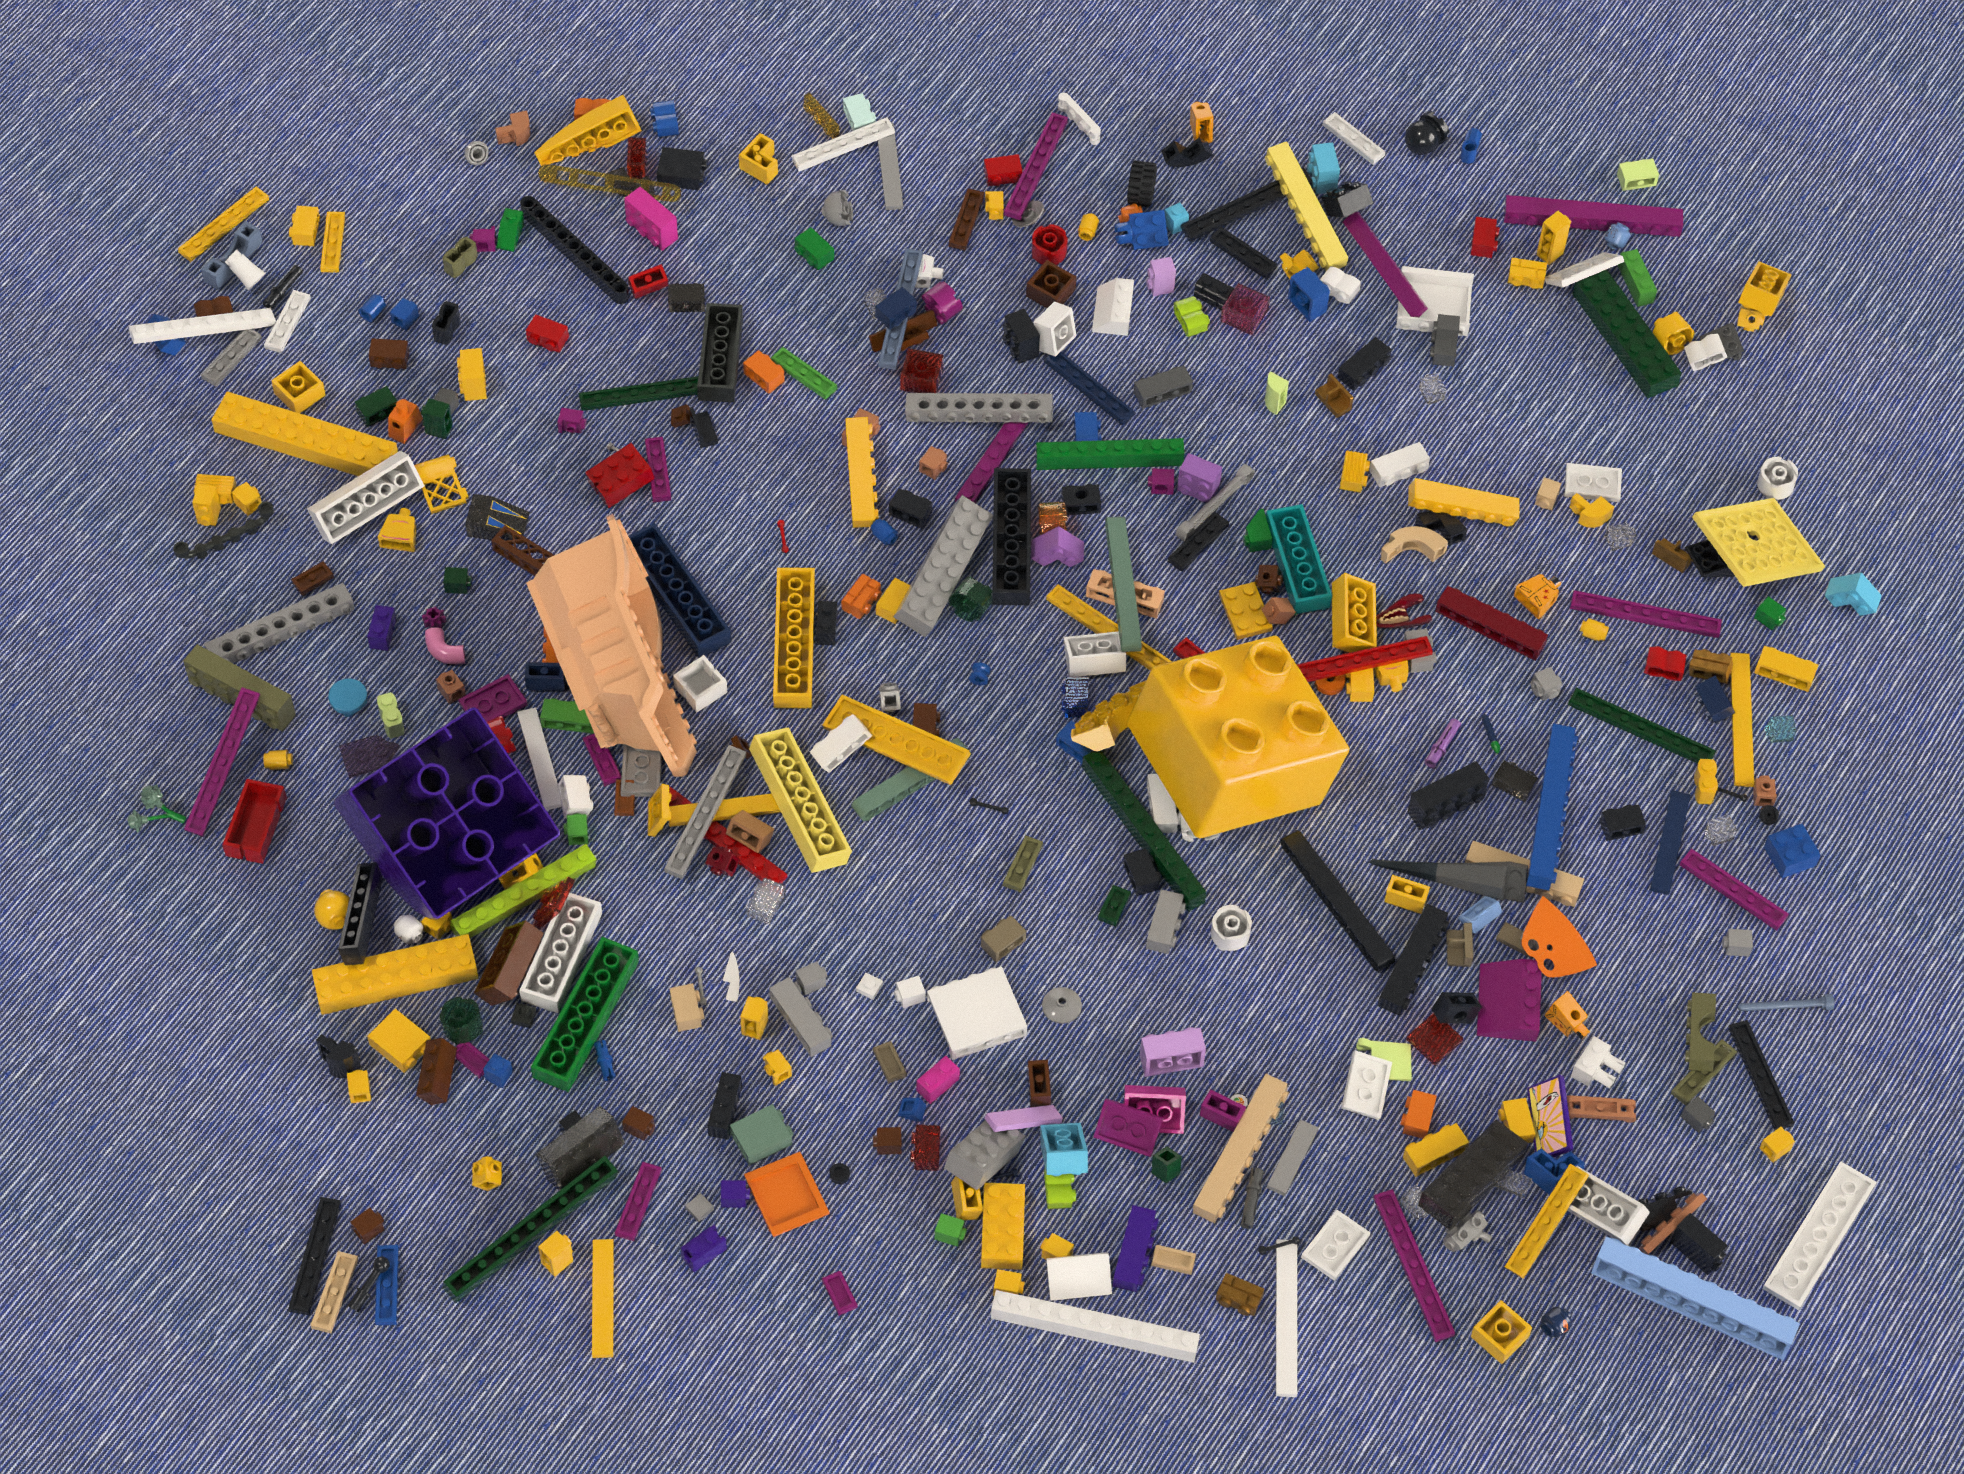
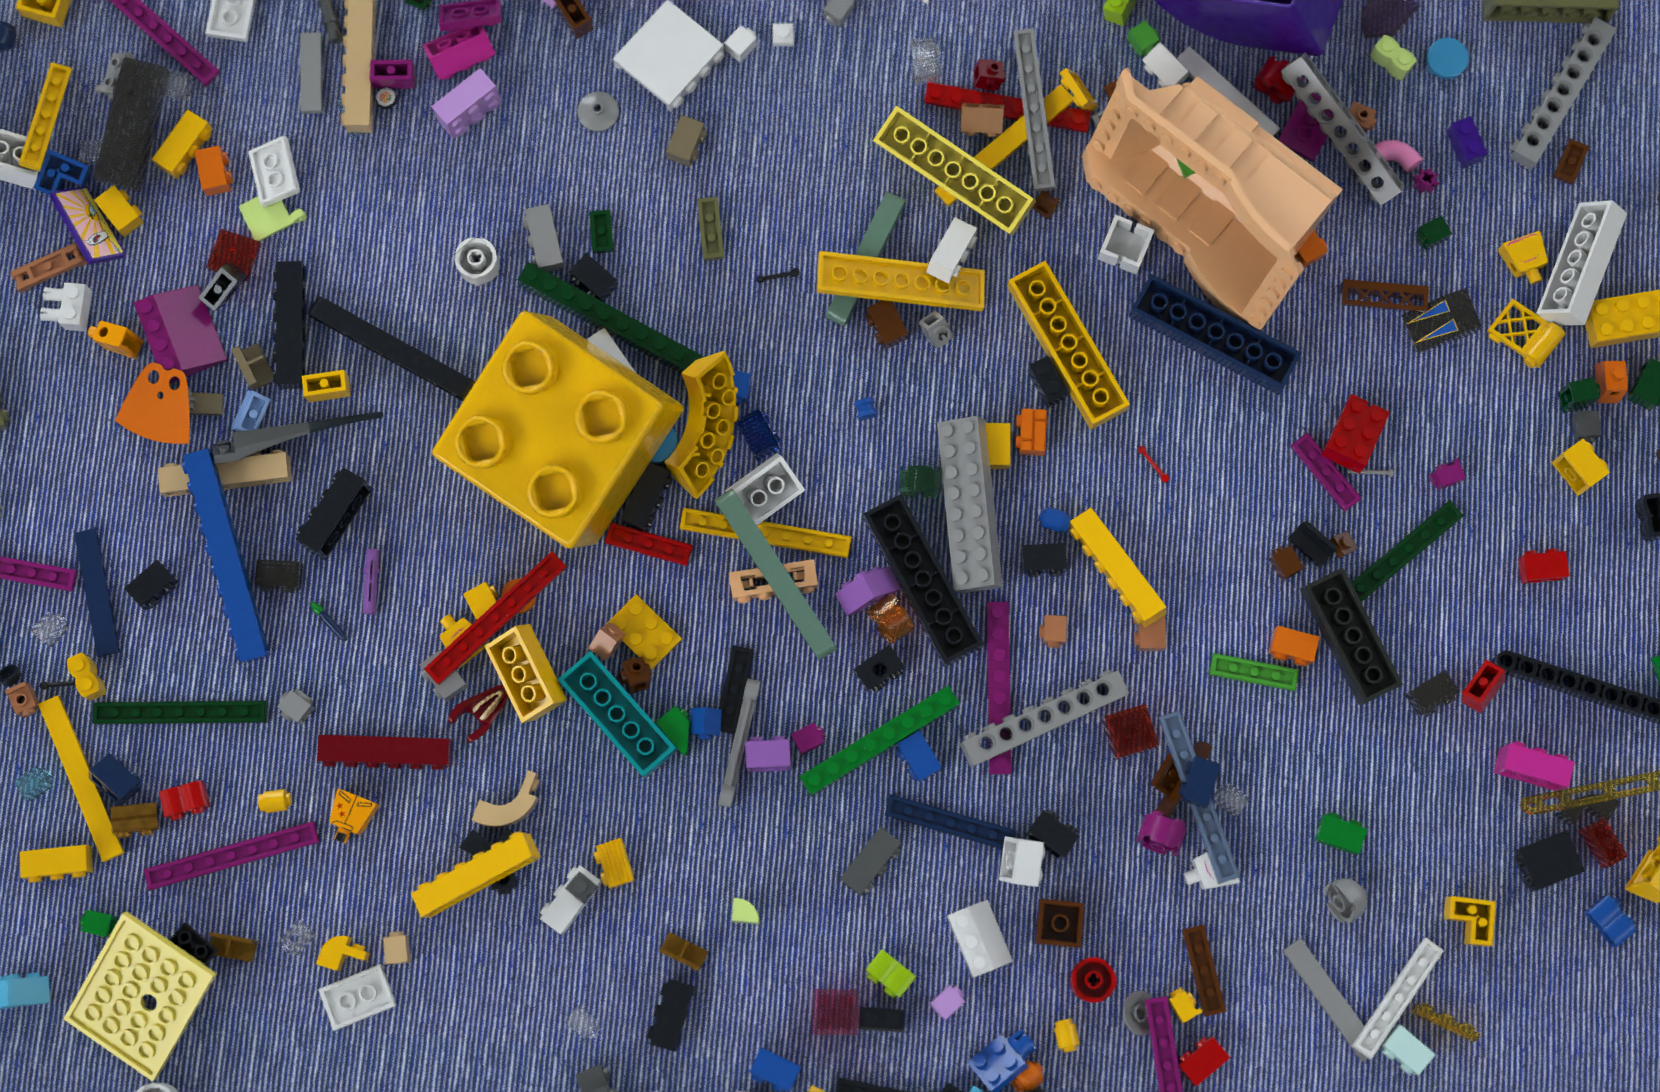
camera: 155 degrees right, 20 degrees up
none -> dark grey brick [565,871,598,904]
none -> blue brick [689,707,722,740]
none -> reddish brown brick [1269,545,1304,581]
none -> light grey brick [1281,52,1405,205]

